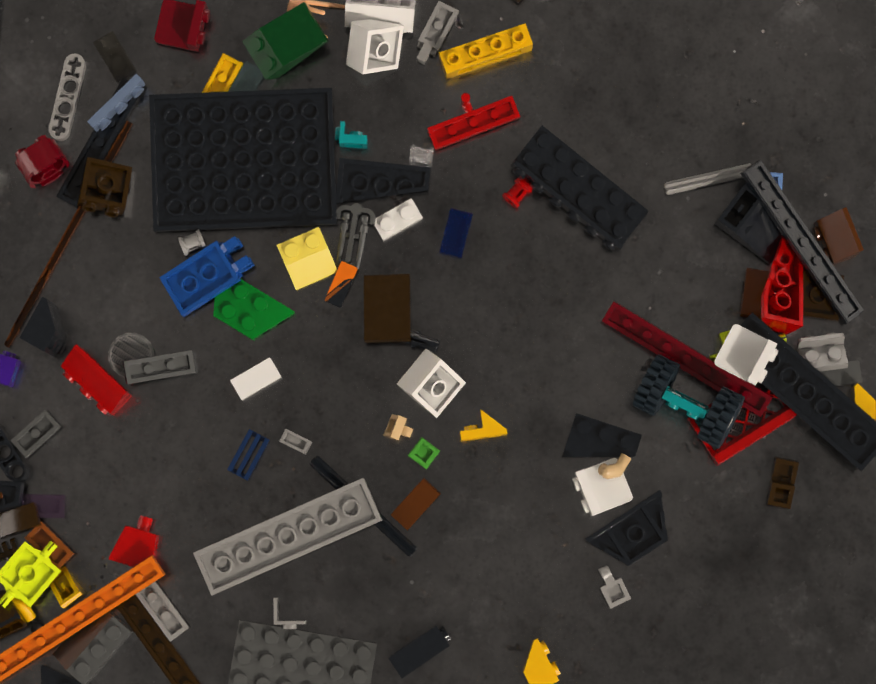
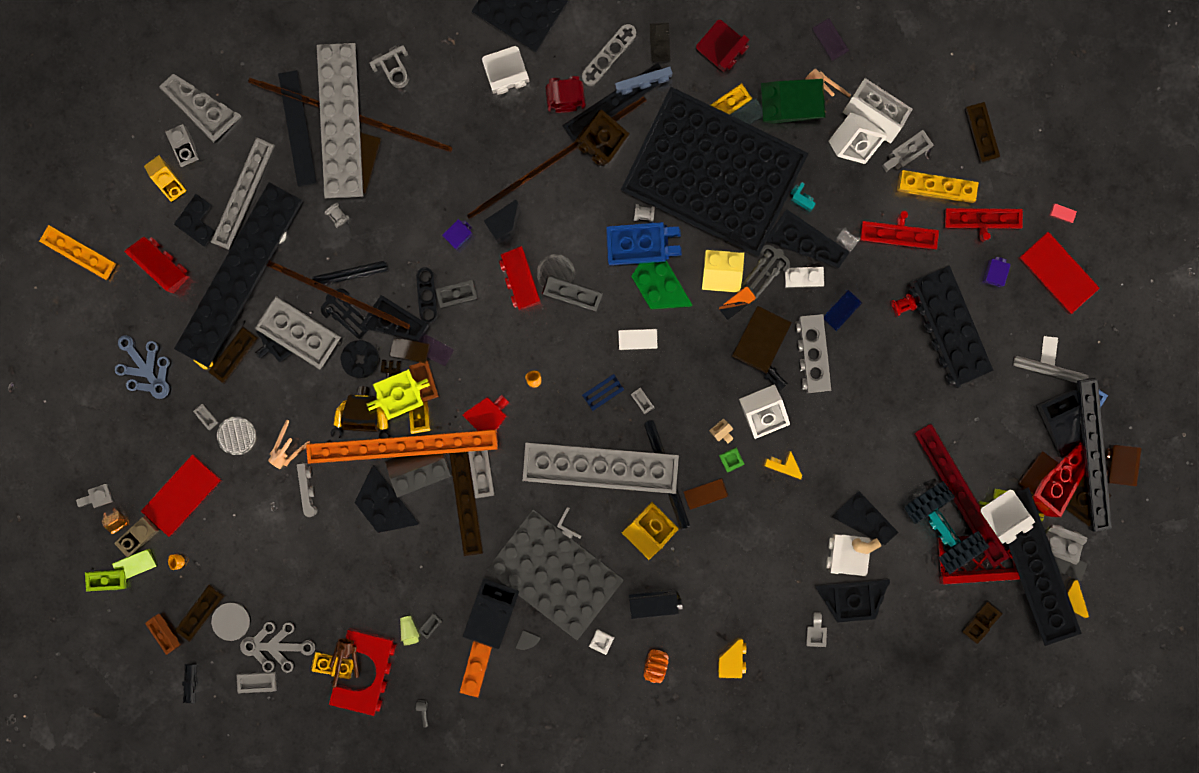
camera: 30 degrees right, 5 degrees up
none -> light orange hinge [525,371,541,387]
none -> yellow slope [622,502,679,560]
none -> light grey brick [796,314,831,393]
none -> red plate [945,208,1023,242]
none -> dark purple brick [983,257,1011,287]
none -> red tile [1019,232,1100,314]
none -> white sticker [1041,336,1058,366]
none -> coral piece [1050,203,1077,223]

